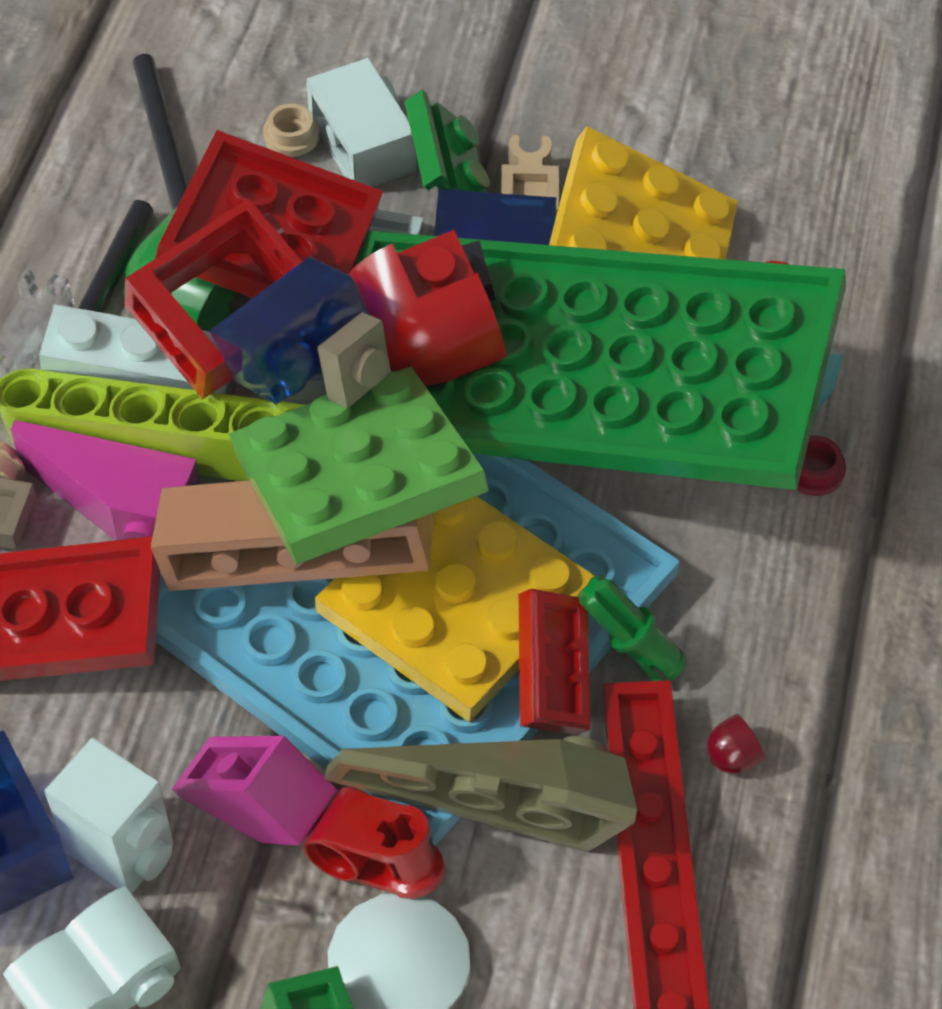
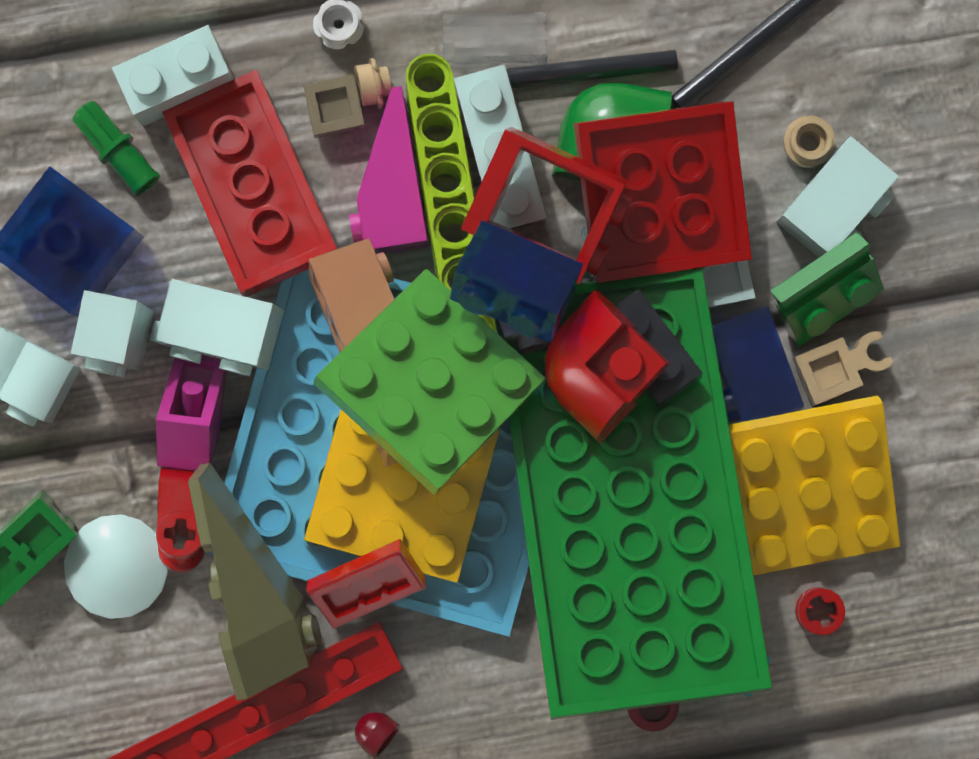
camera: 65 degrees right, 30 degrees up
dark tan plate [318,312,391,408] -> none
green axle [579,575,687,681] -> none
none -> light aqua hinge [149,279,284,376]

